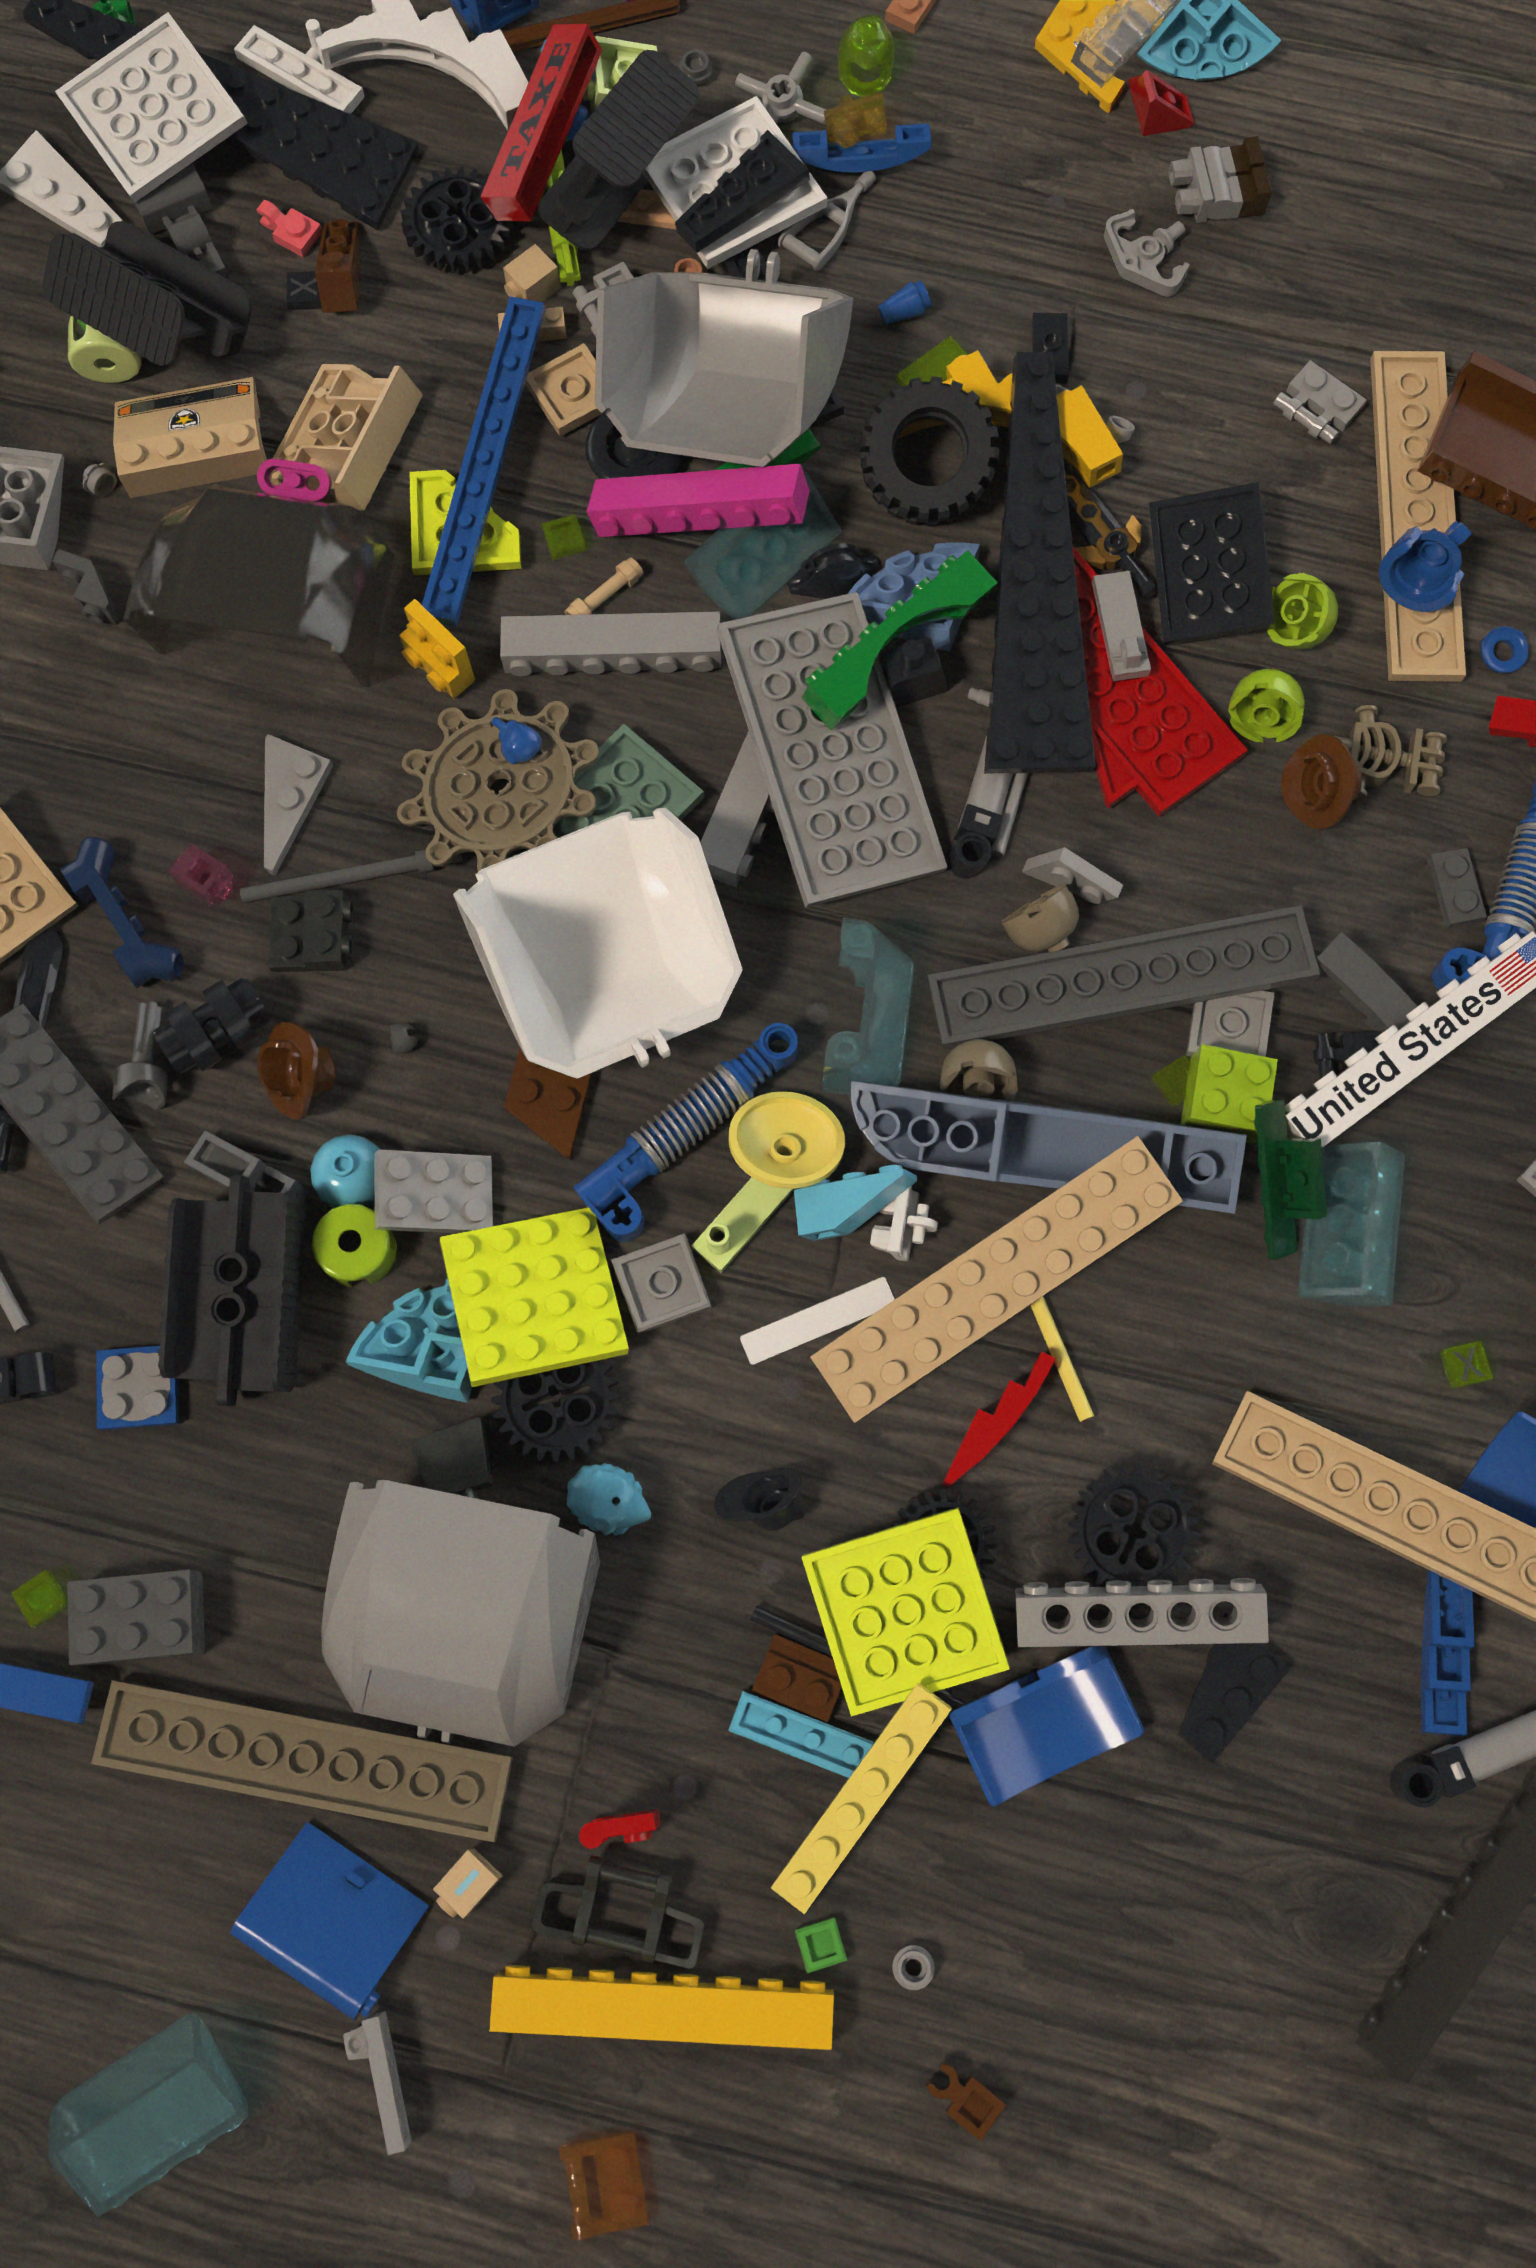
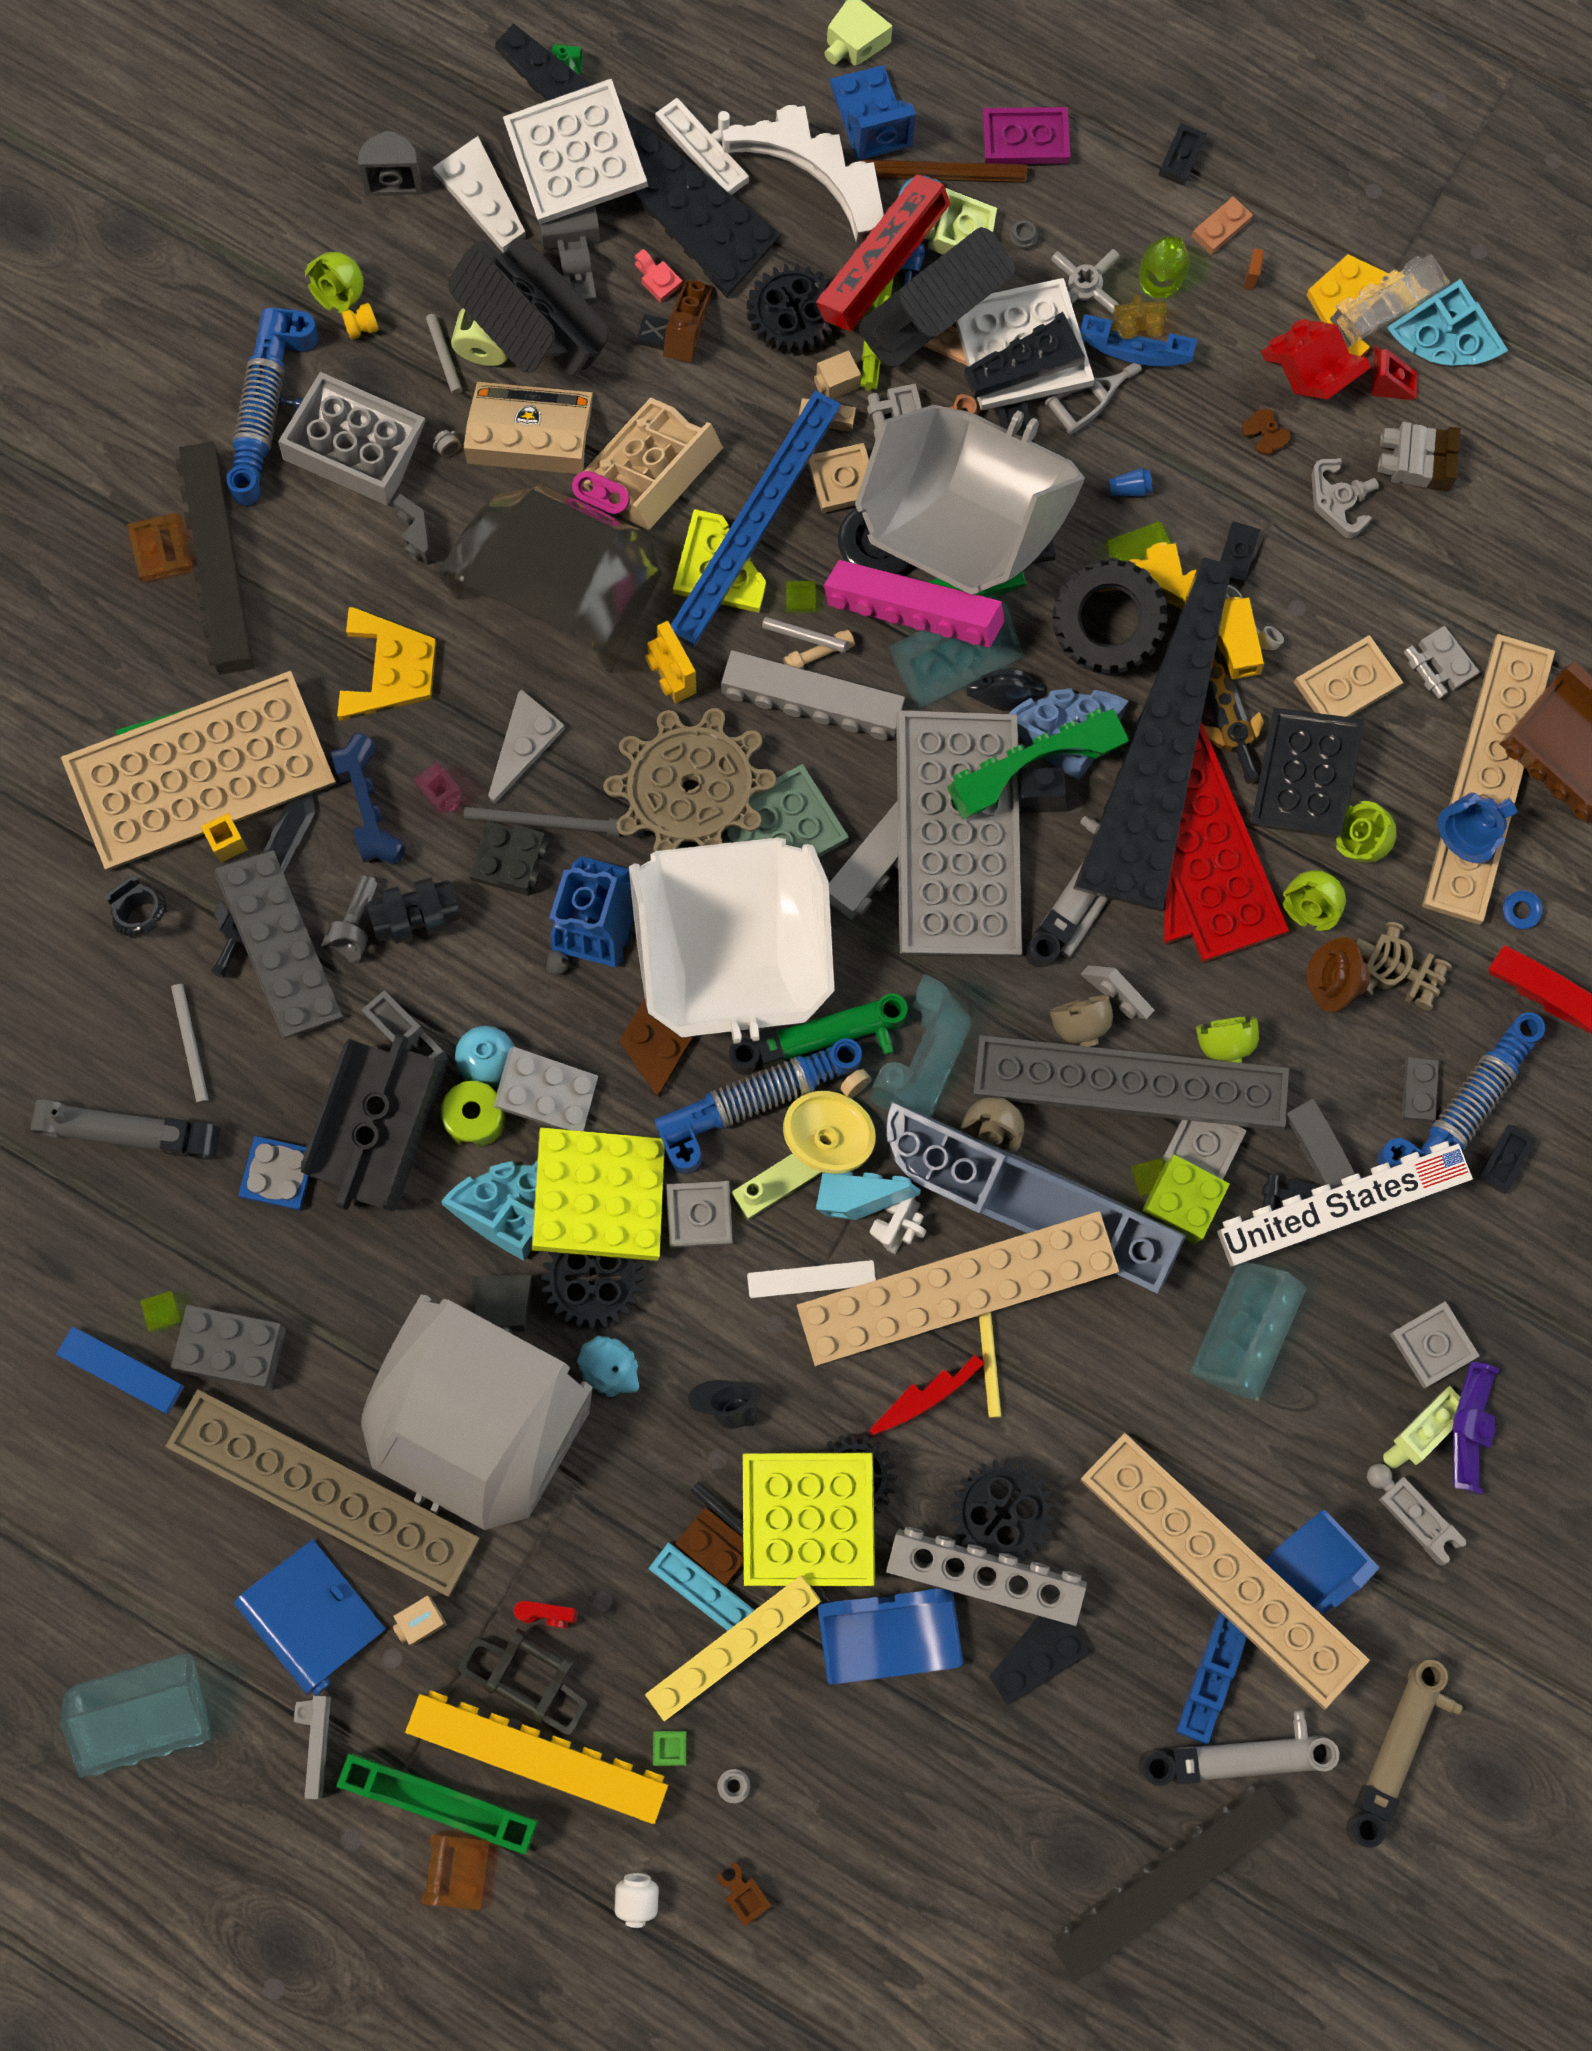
camera: 10 degrees right, 0 degrees up
reddish brown hat [257,1022,336,1119] -> none
blue piece [491,717,542,765] -> none
light grey hinge [1092,571,1151,681] -> none
dark green bracket [1254,1099,1327,1260] -> none
clear neon green tile [1439,1341,1493,1390] -> none
none -> green arch [336,1754,539,1855]
none -> yellow wing [337,607,437,720]
none -> light grey bar [426,314,463,395]
none -> blue slope [549,856,634,968]
none -> white head [614,1873,659,1928]
none -> green piece [729,993,908,1075]
none -> light grey bar [762,617,848,653]
none -> tan tile [841,1069,871,1098]
none -> lime cylinder [1195,1016,1259,1063]
none -> reddish brown piece [1242,408,1291,455]
none -> dark orange tile [1244,248,1264,290]
none -> red bracket [1261,319,1371,400]
none -> tan plate [1294,635,1403,717]

